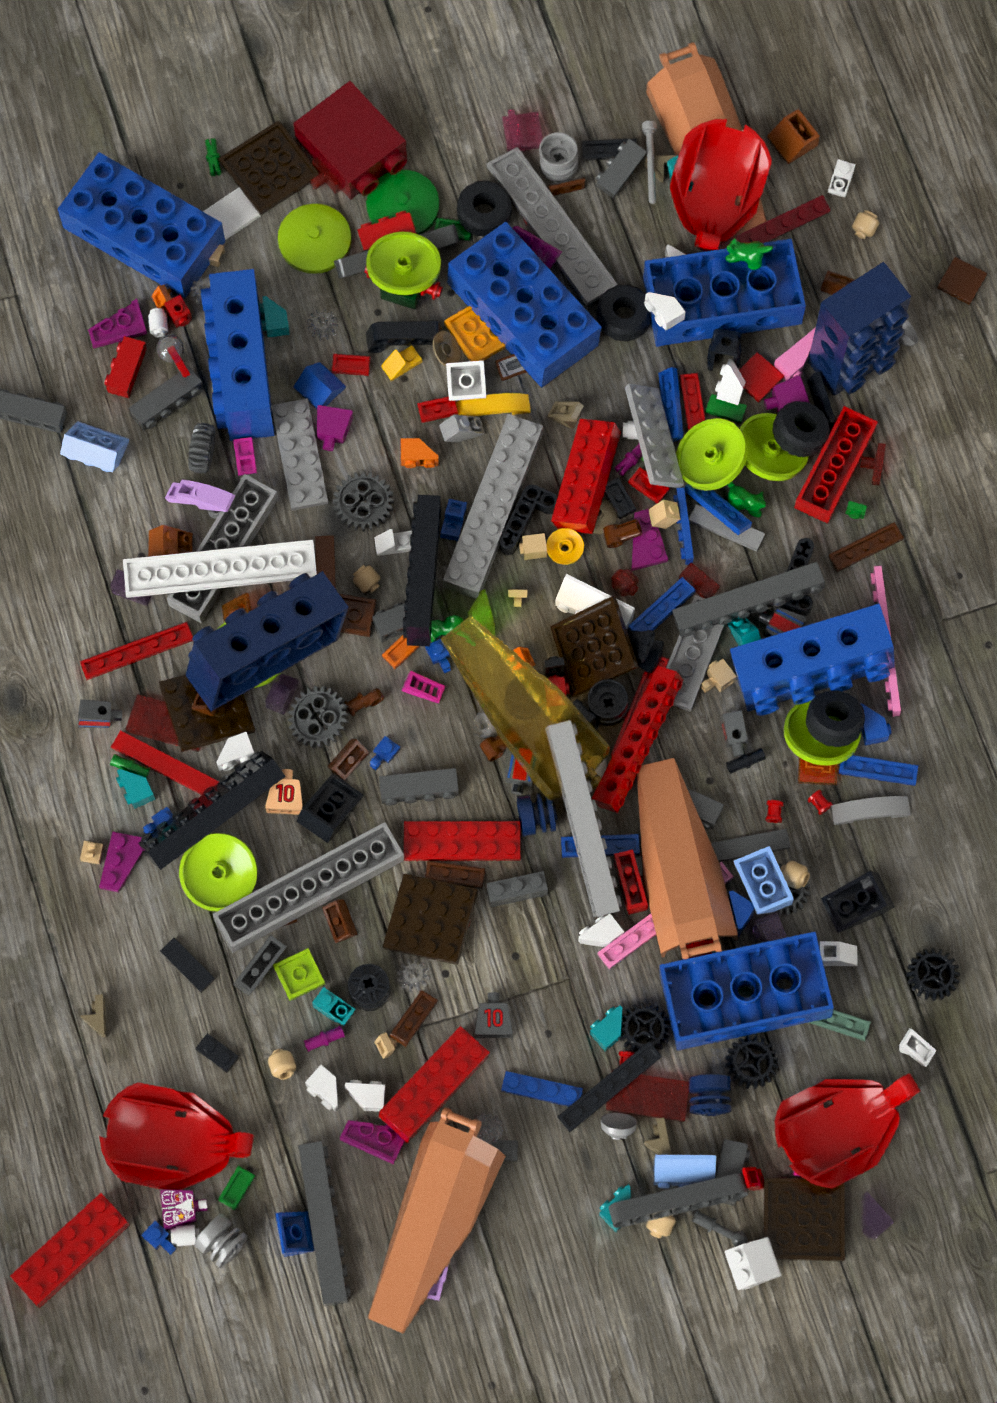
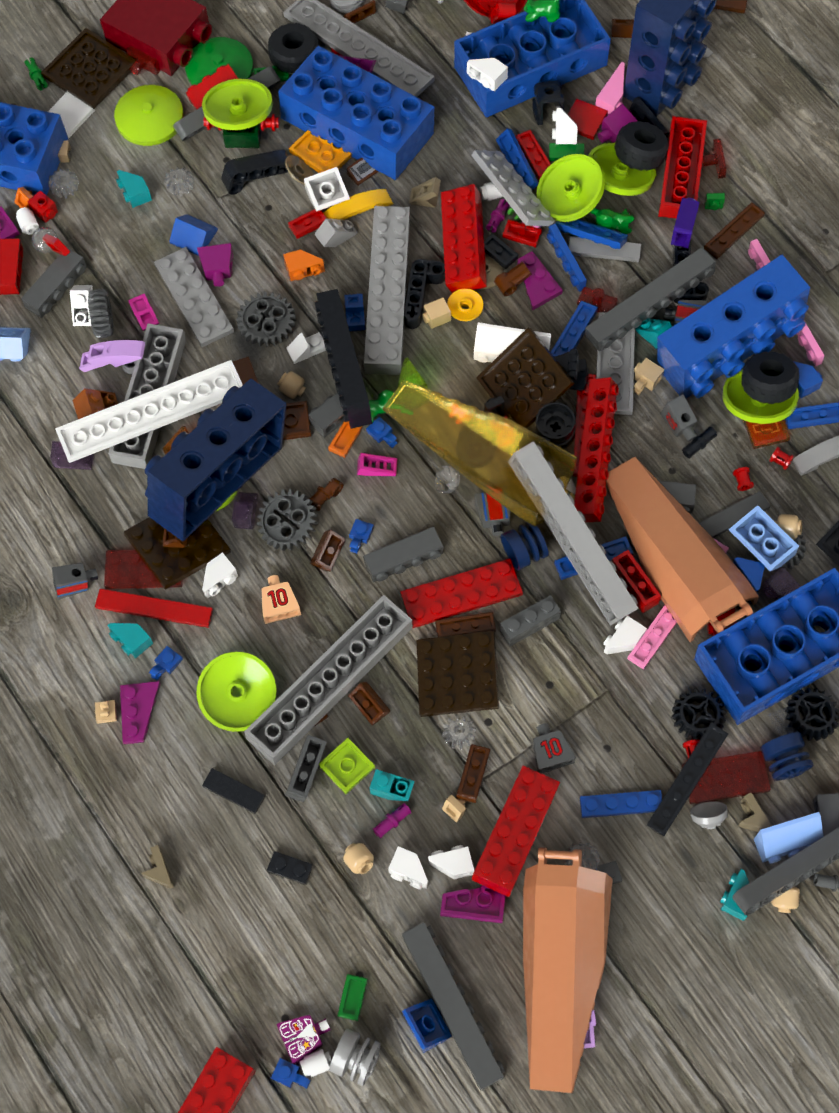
camera: 15 degrees left, 5 degrees down
red tile [80,622,193,680] -> none
red windscreen [99,1082,254,1190] -> none
green pin [110,754,150,779] -> none
black brick [138,751,285,870] -> none
blue brick [201,269,275,441] -> none
black slope [296,773,364,843] -> none
red tile [332,354,370,376] -> none
black wheel [348,964,390,1011] -> none
yellow slope [381,345,422,381] -> none
reddish brown piece [479,728,520,762] -> none
tan tile [508,589,527,607] -> none
teal slope [590,1005,622,1052] -> none
black tyre [597,284,651,341] -> none
clear red head [611,569,639,597] -> none
tan brick [648,500,681,529] -> none
none -> white slope [70,285,93,326]
none -> dark purple slope [671,198,700,248]

